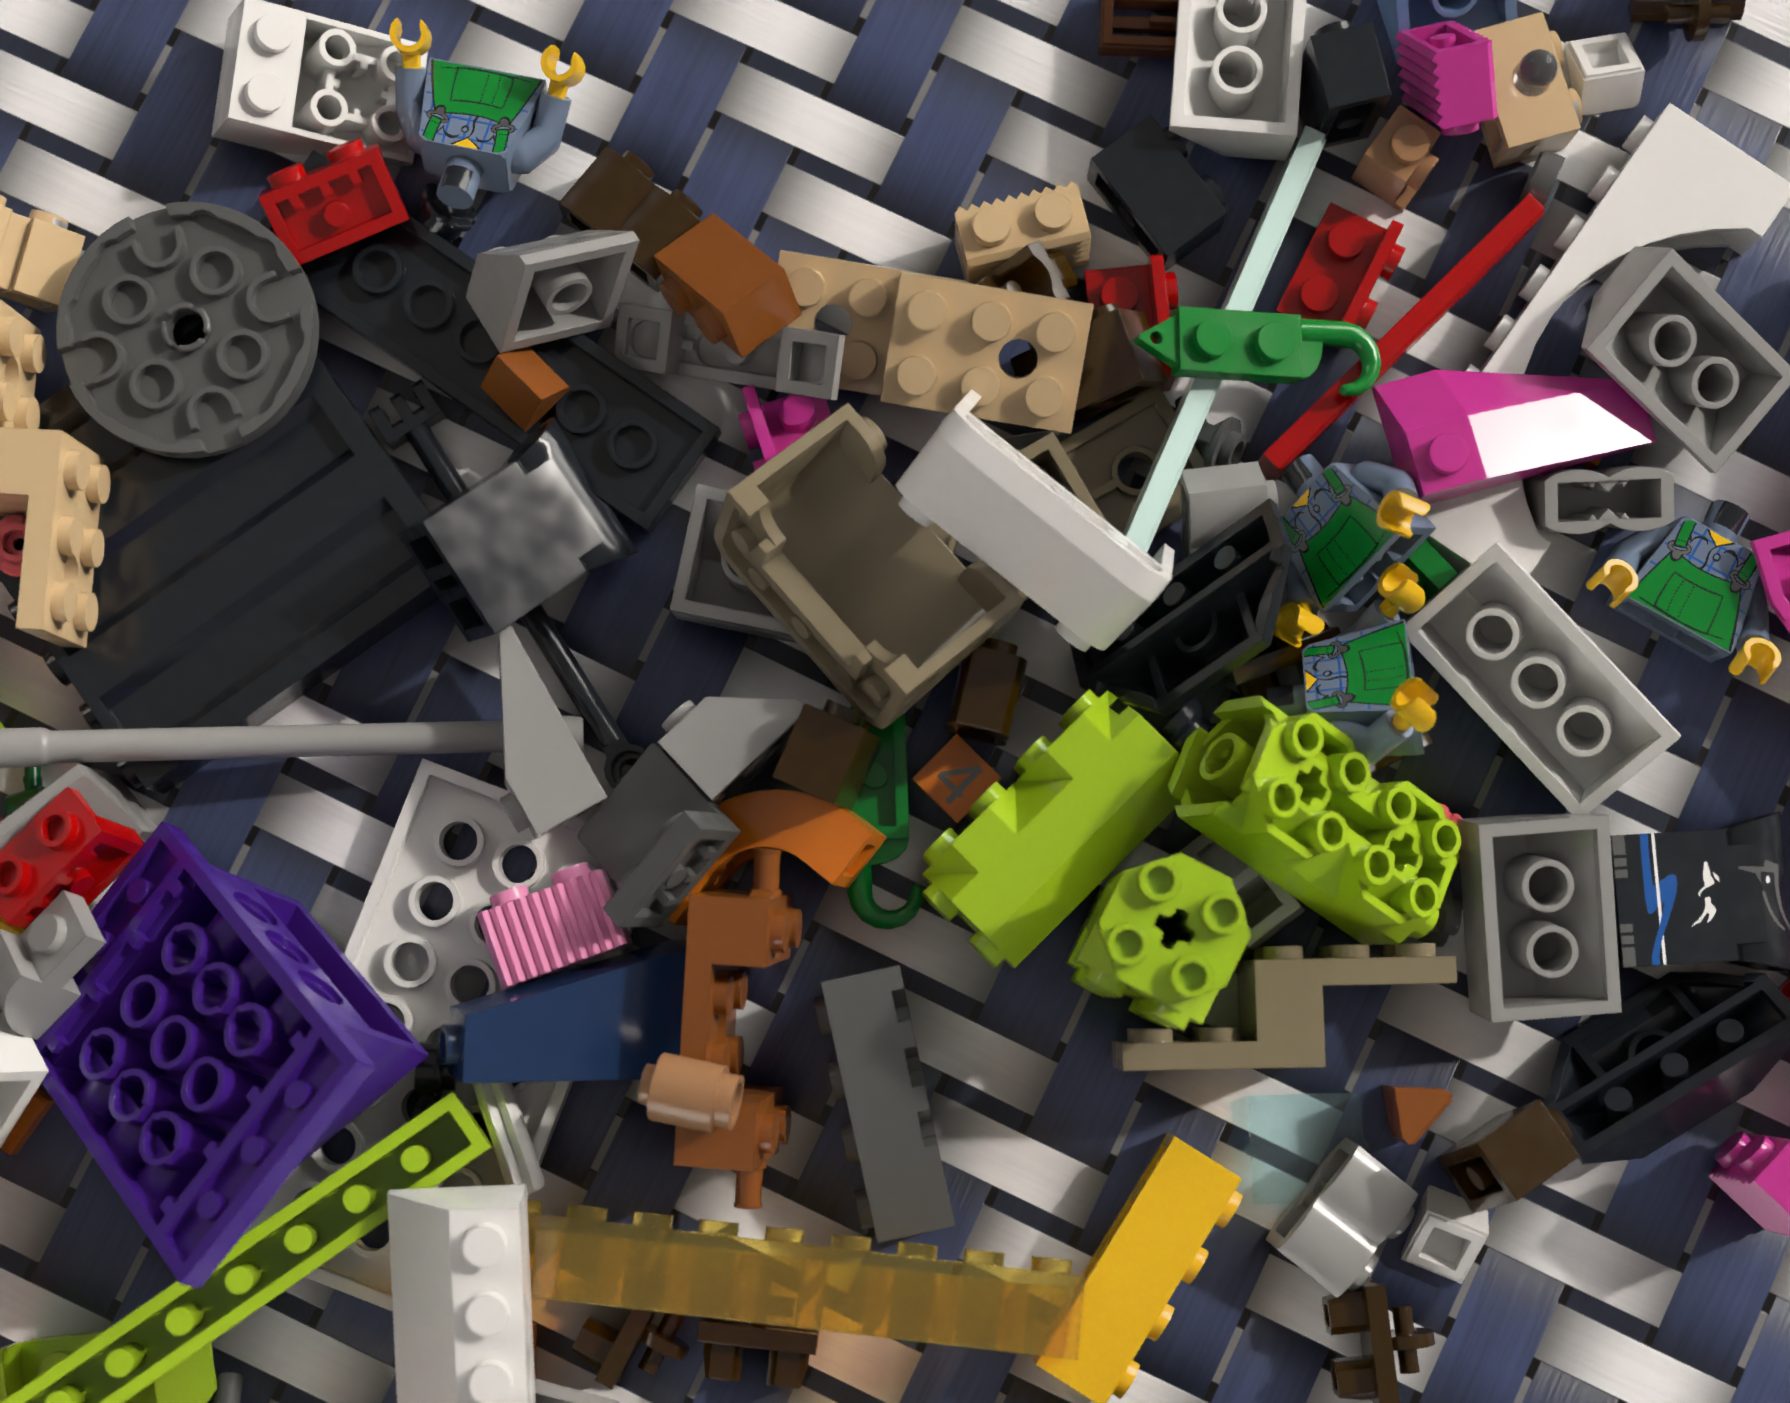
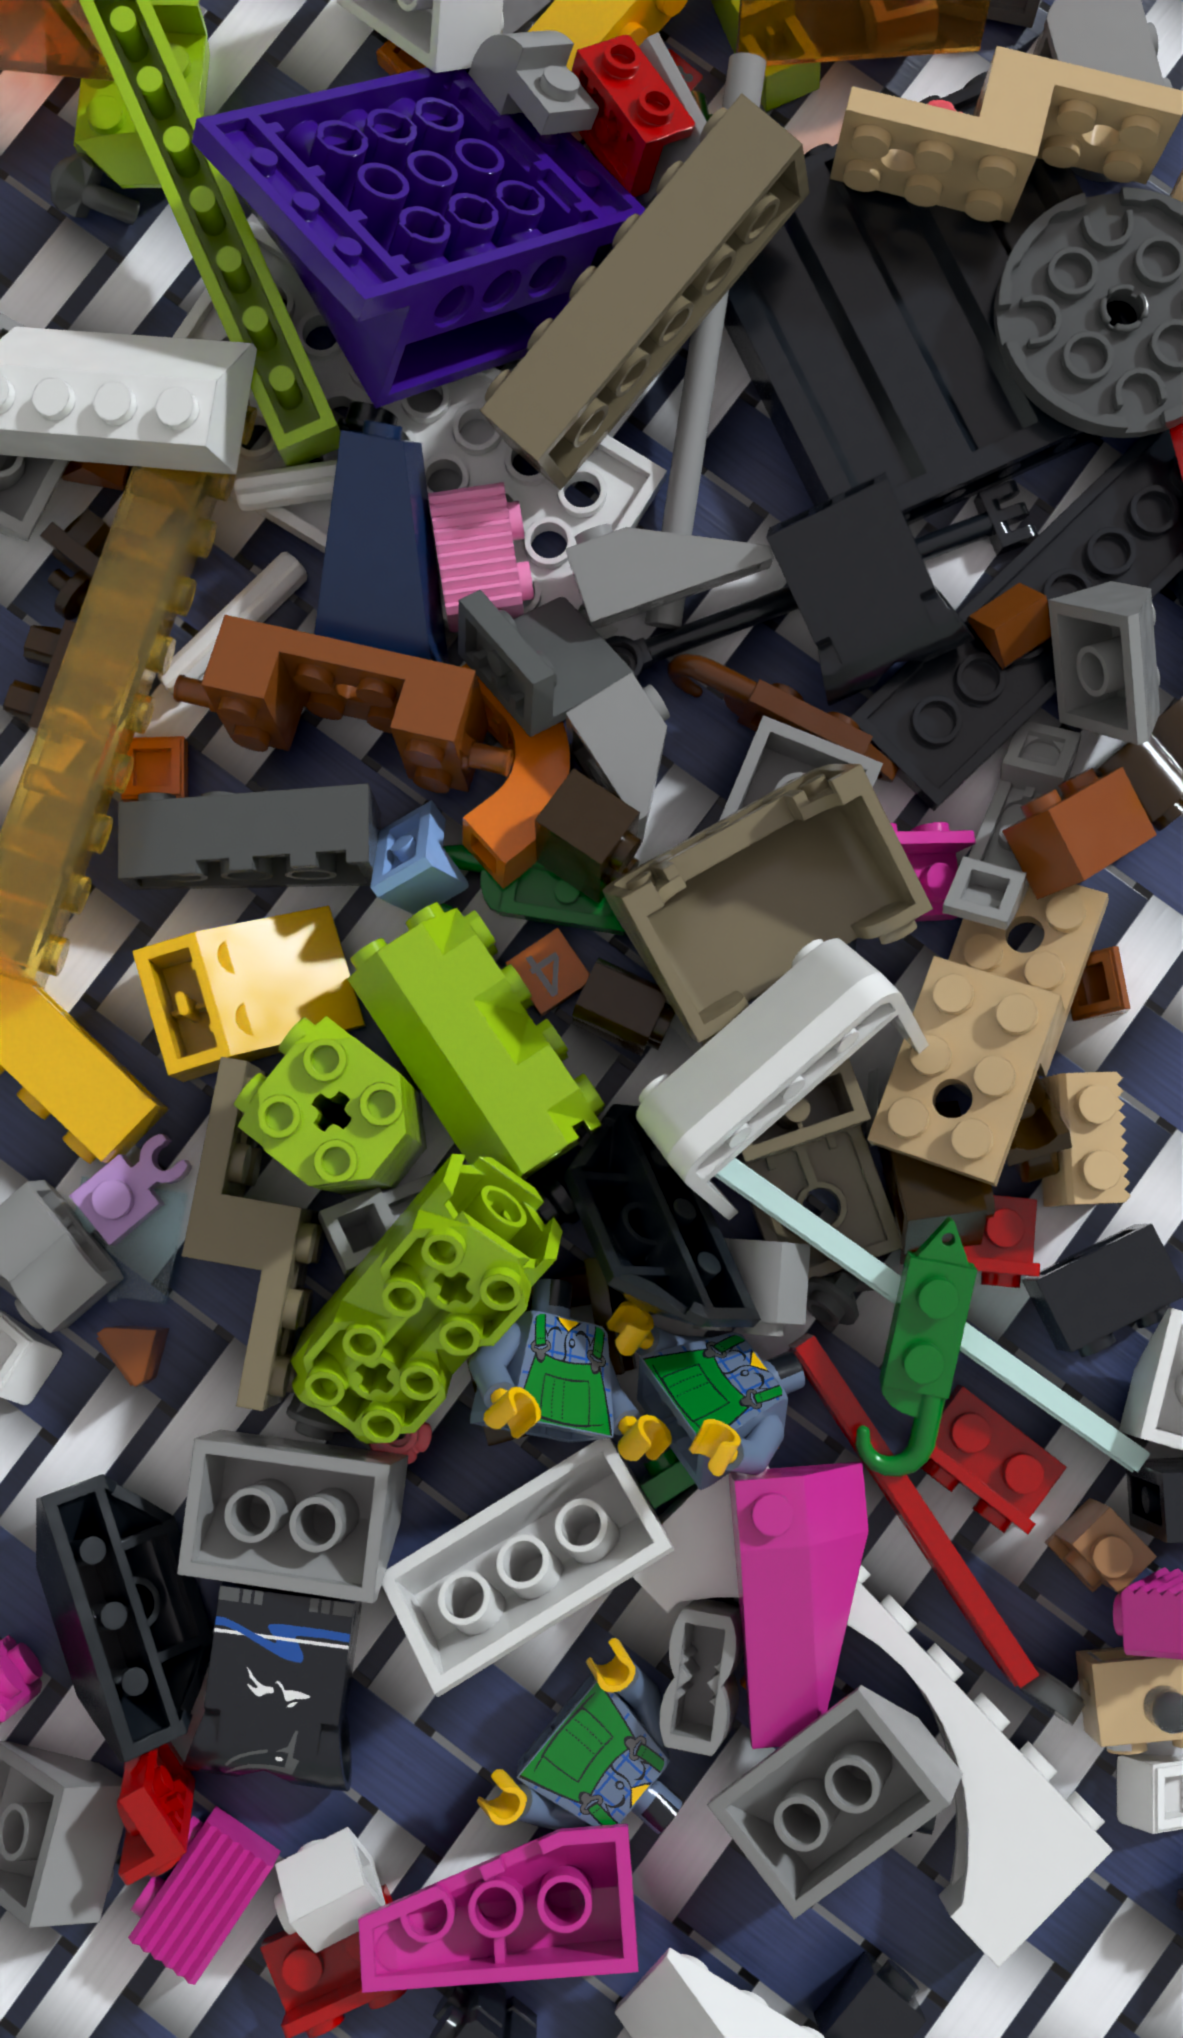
camera: 95 degrees right, 0 degrees up
medium nougat brick [638,1052,744,1134] -> none
dark brown brick [1436,1099,1580,1213] -> none
none -> lavender plate [69,1134,192,1245]
none -> orange tile [121,736,188,802]
none -> yellow slope [132,905,366,1082]
none -> white axle [157,552,308,695]
none -> light blue slope [370,800,469,915]
none -> dark tan brick [479,93,810,491]
none -> reddish brown plate [667,654,898,782]
none -> dark orange slope [1070,946,1131,1021]

